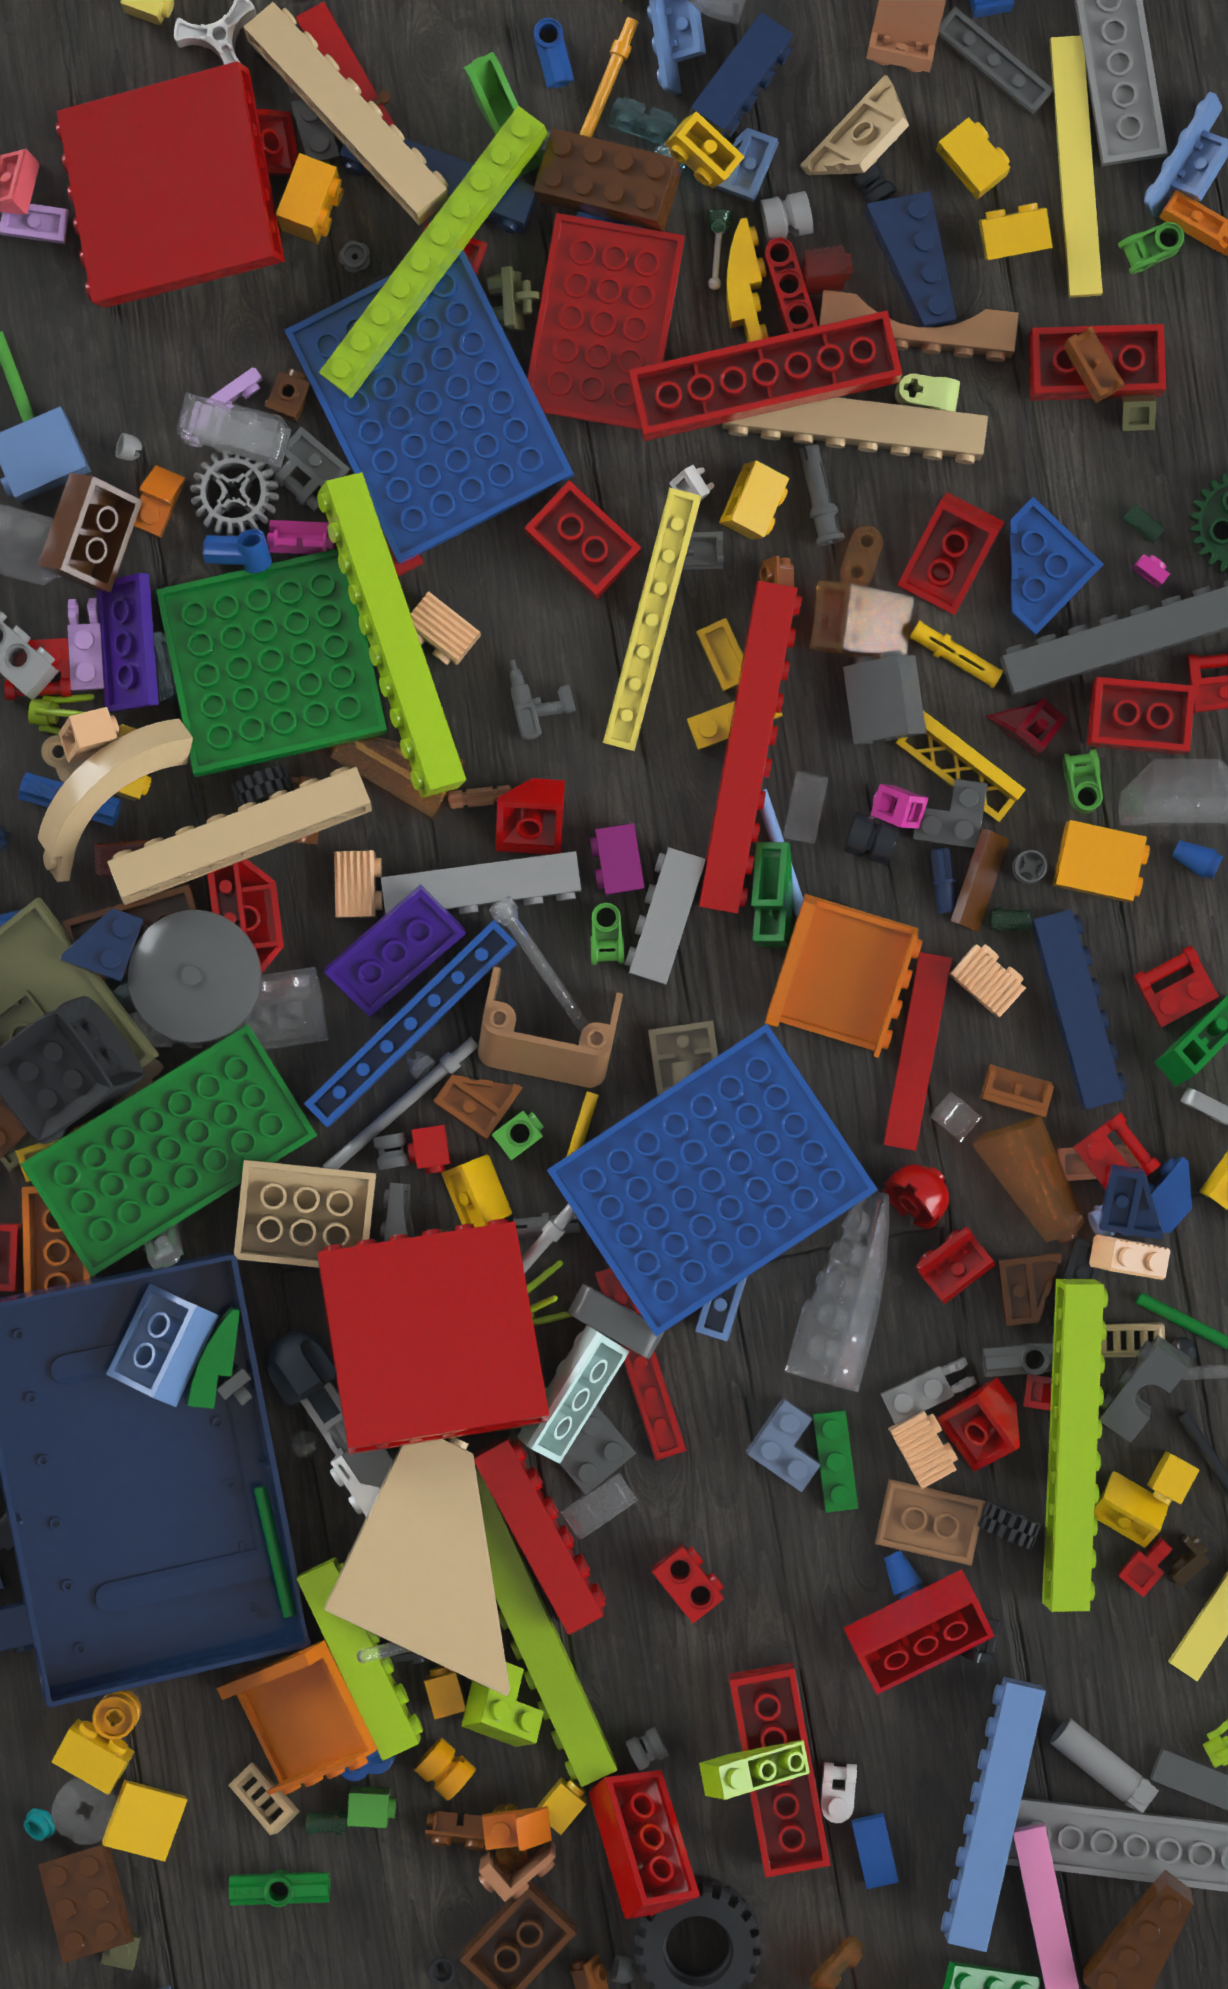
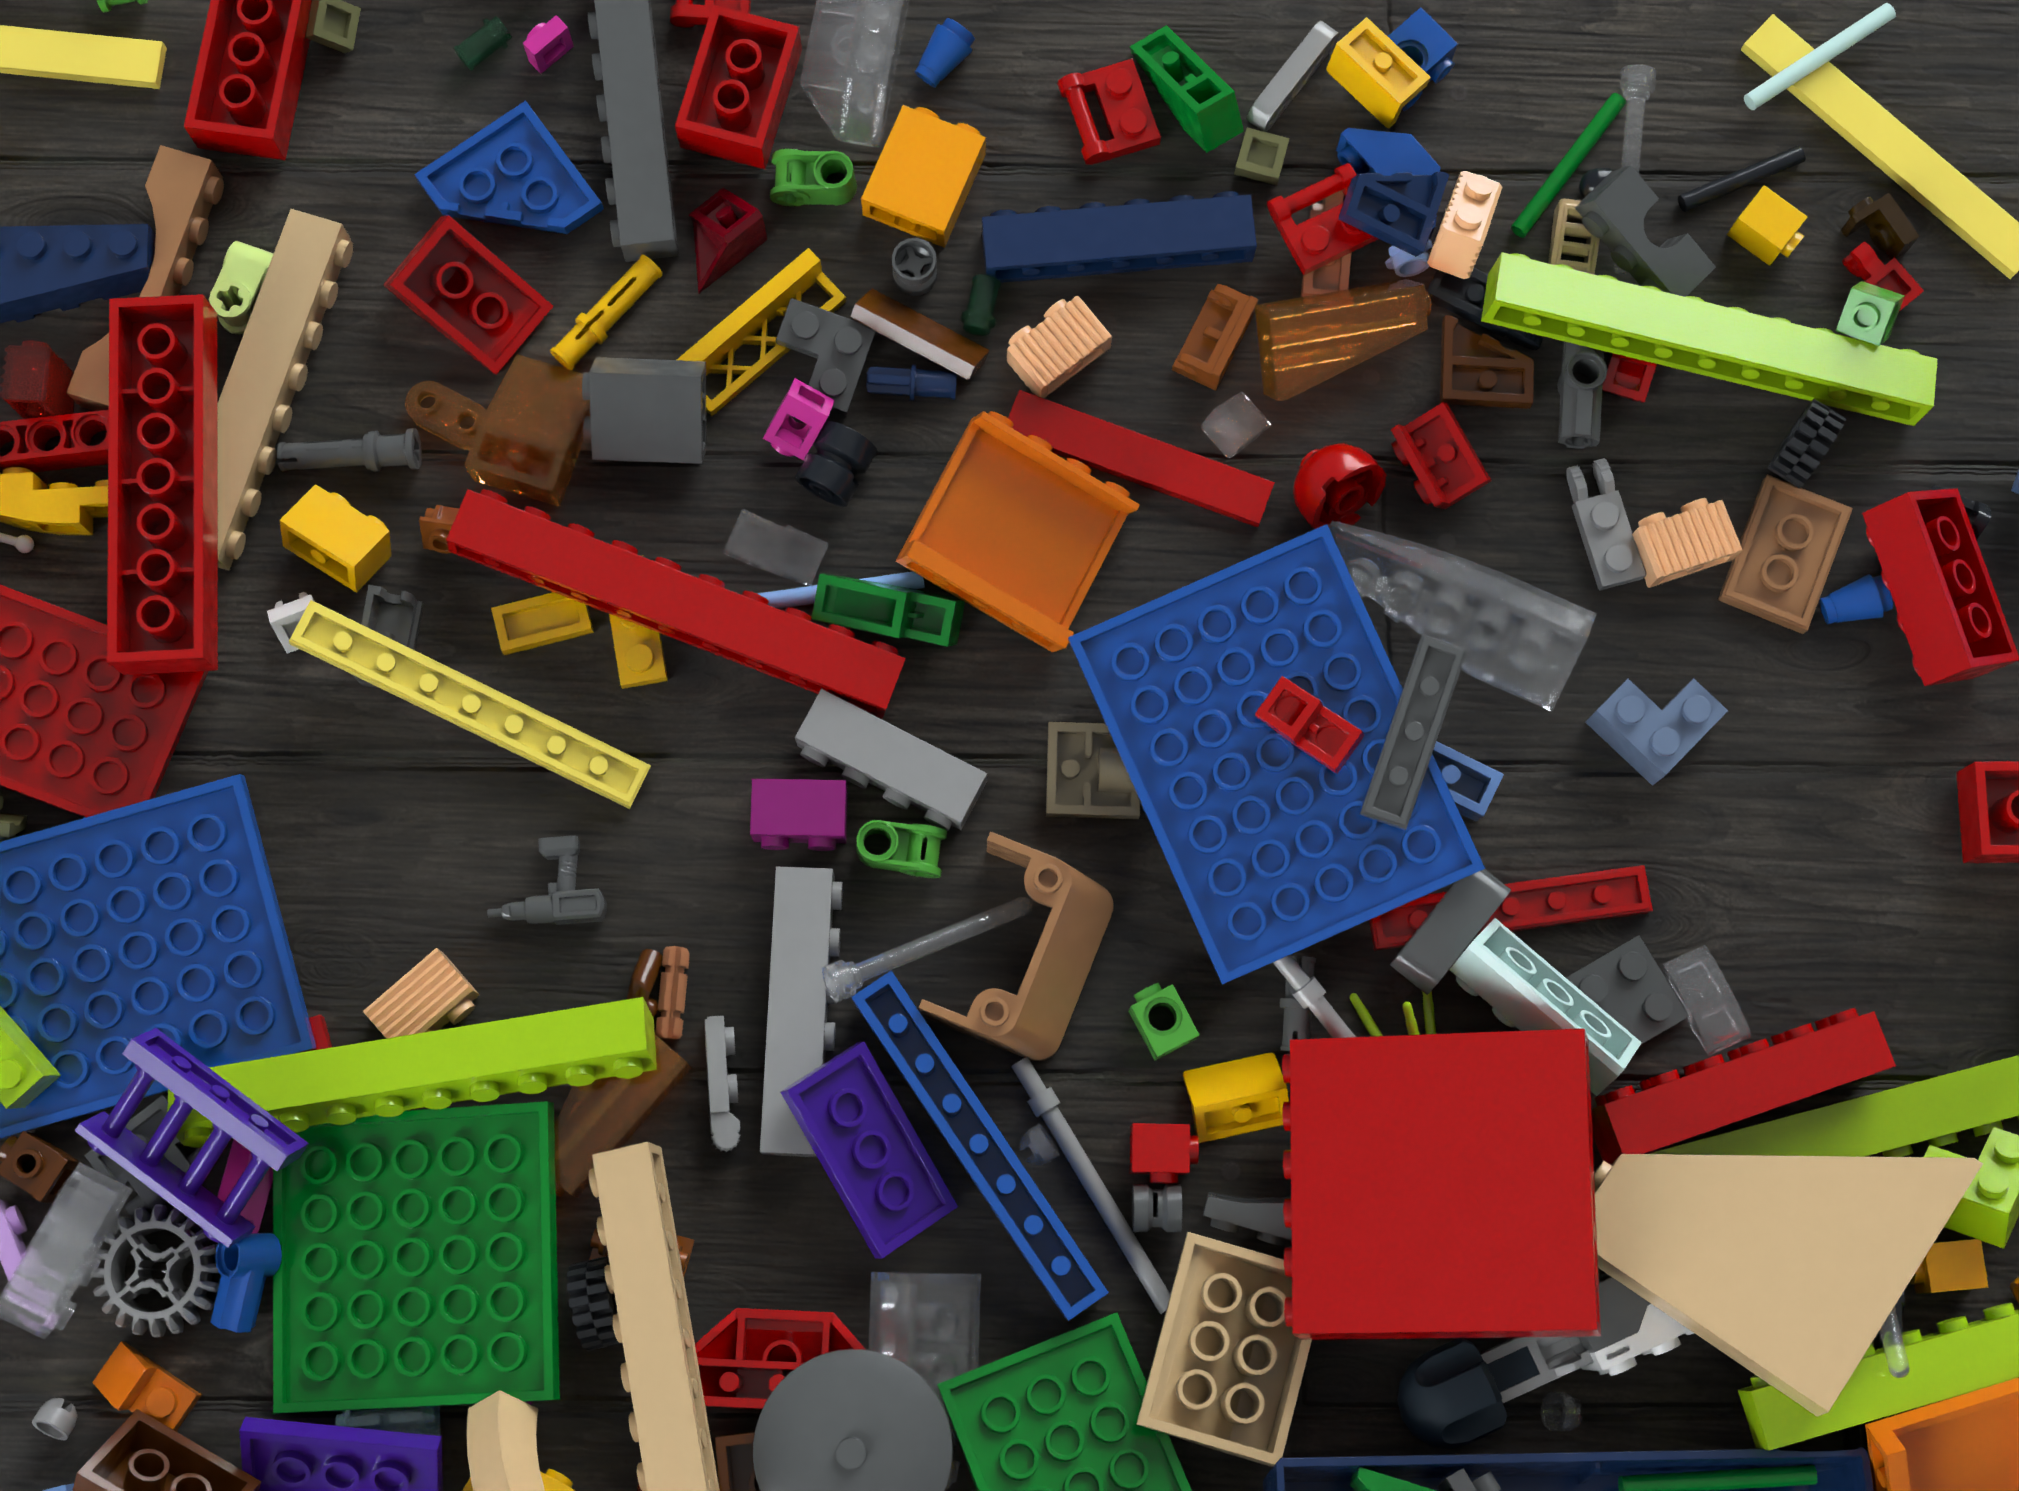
camera: 80 degrees left, 10 degrees down
light nougat brick [334,850,383,918] -> none
dark orange wing [433,1075,523,1140] -> none
red slope [496,778,565,855] -> none
red brick [524,480,641,601] -> none
yellow bar [566,1091,599,1157] -> none
red brick [651,1543,724,1623] -> none
green plate [812,1409,858,1513] -> none
red slope [936,1377,1020,1472] -> none
yellow brick [979,203,1053,260] -> none
dark orange hinge [1063,326,1125,403] -> none
yellow panel [1094,1471,1169,1548] -> none
none -> dark purple fence [75,1028,309,1248]
none -> reddish brown arm [626,949,663,1018]
none -> light grey hinge [704,1016,741,1152]
none -> olive plate [1234,127,1290,186]
none -> red slope [1255,676,1365,774]
none -> dark grey tile [1359,634,1468,830]
none -> bright green brick [1836,281,1905,346]

